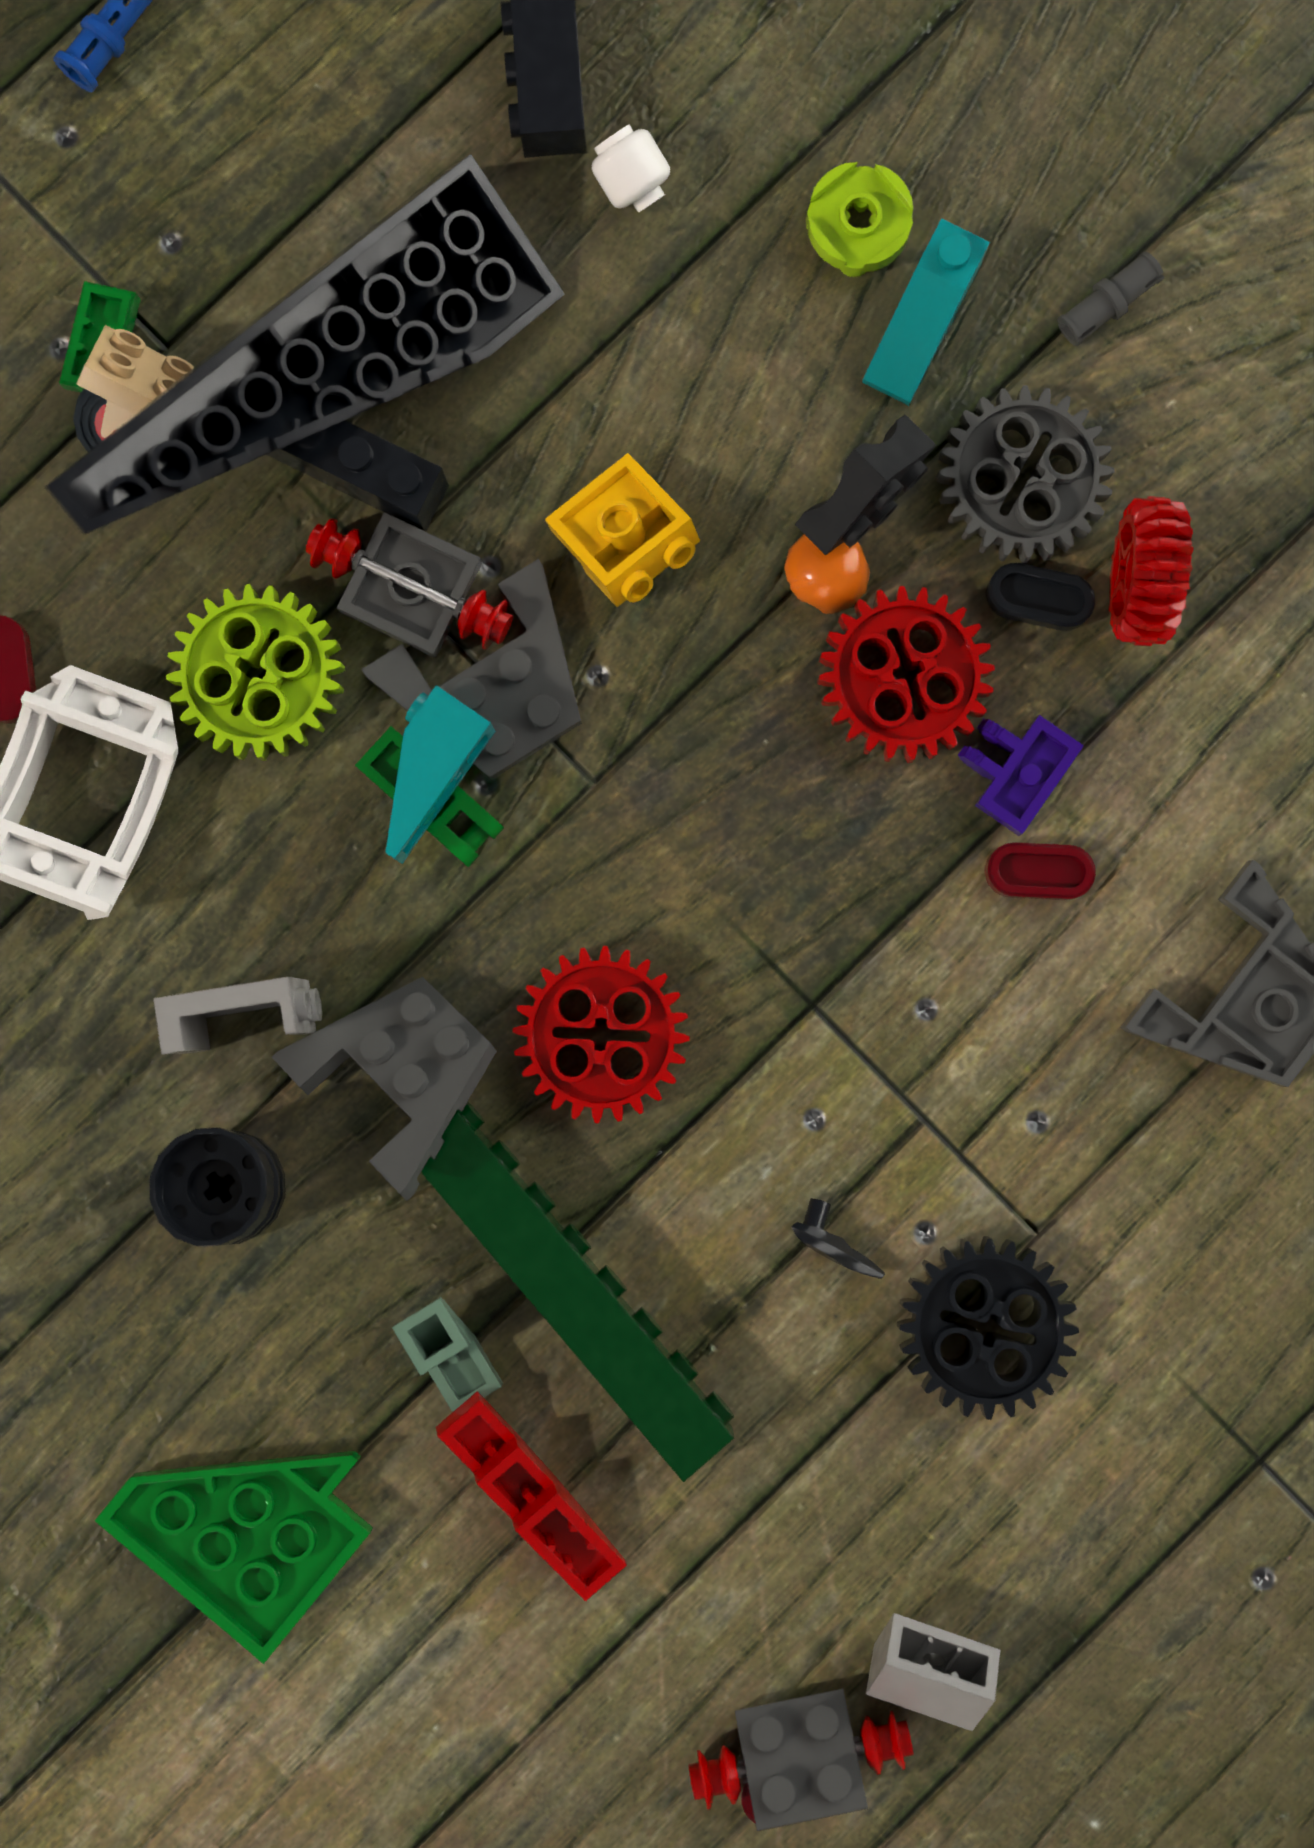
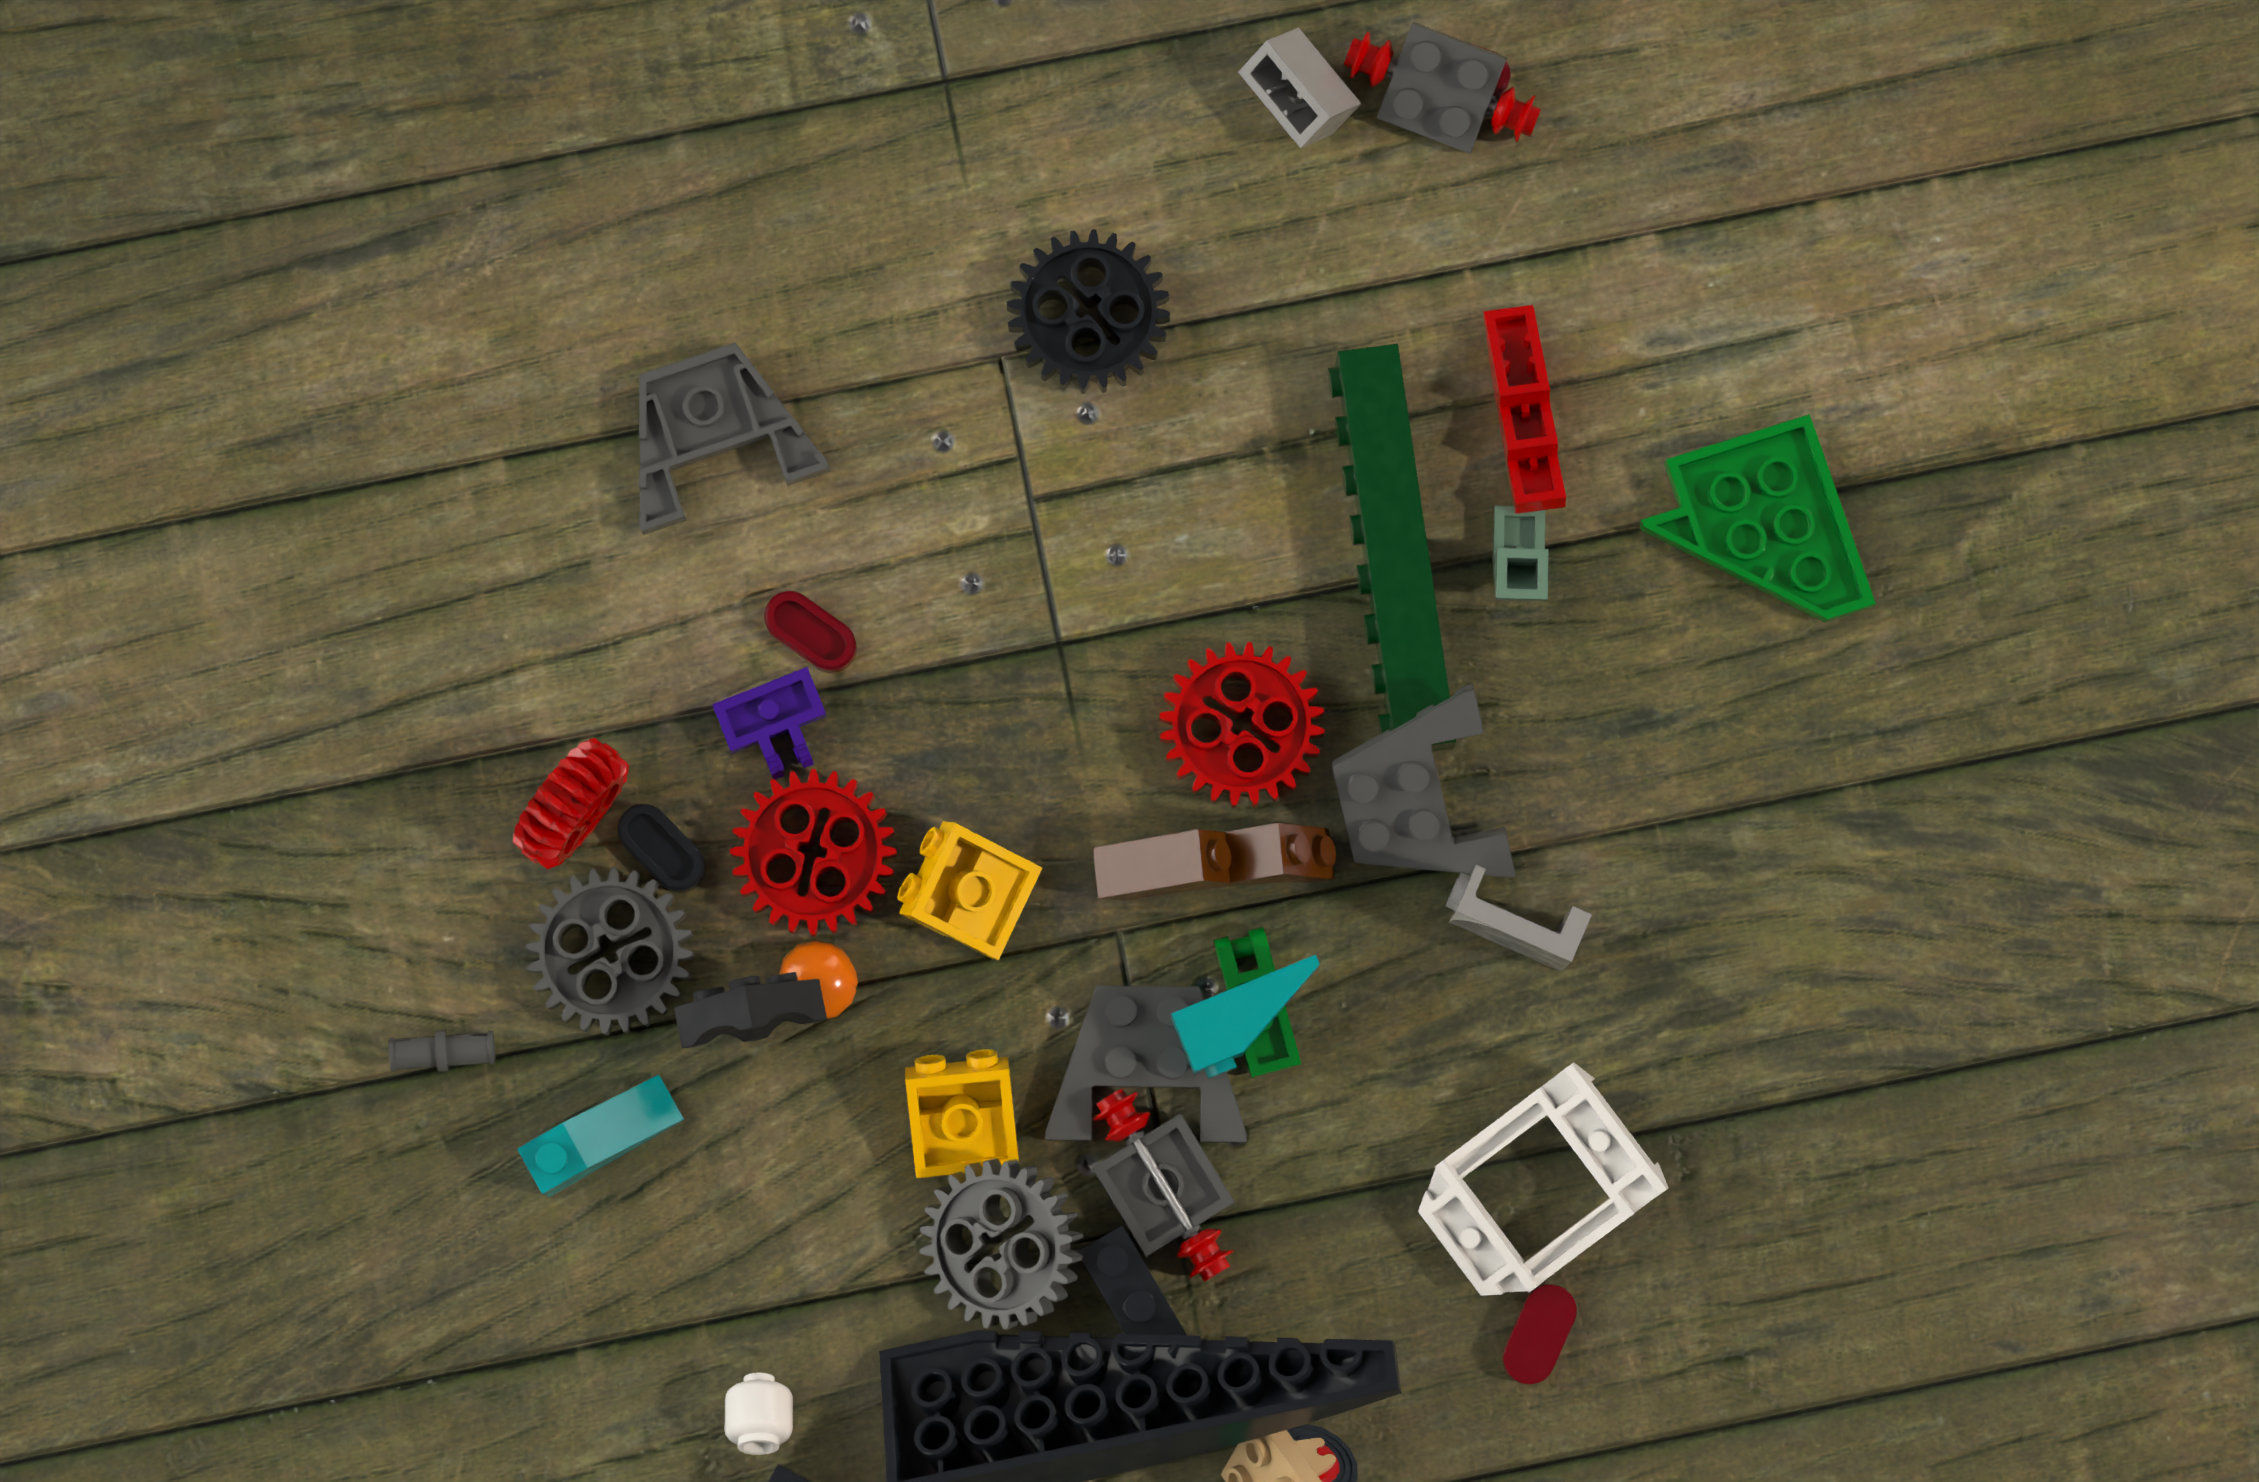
camera: 155 degrees left, 5 degrees down
black wheel [150,1128,286,1246] -> none
lime gear [166,584,345,761] -> none
black bar [791,1198,885,1279] -> none
lime plate [806,162,913,277] -> none
none -> yellow plate [897,821,1042,960]
none -> dark grey gear [920,1158,1083,1330]
none -> reddish brown arch [1093,823,1336,901]

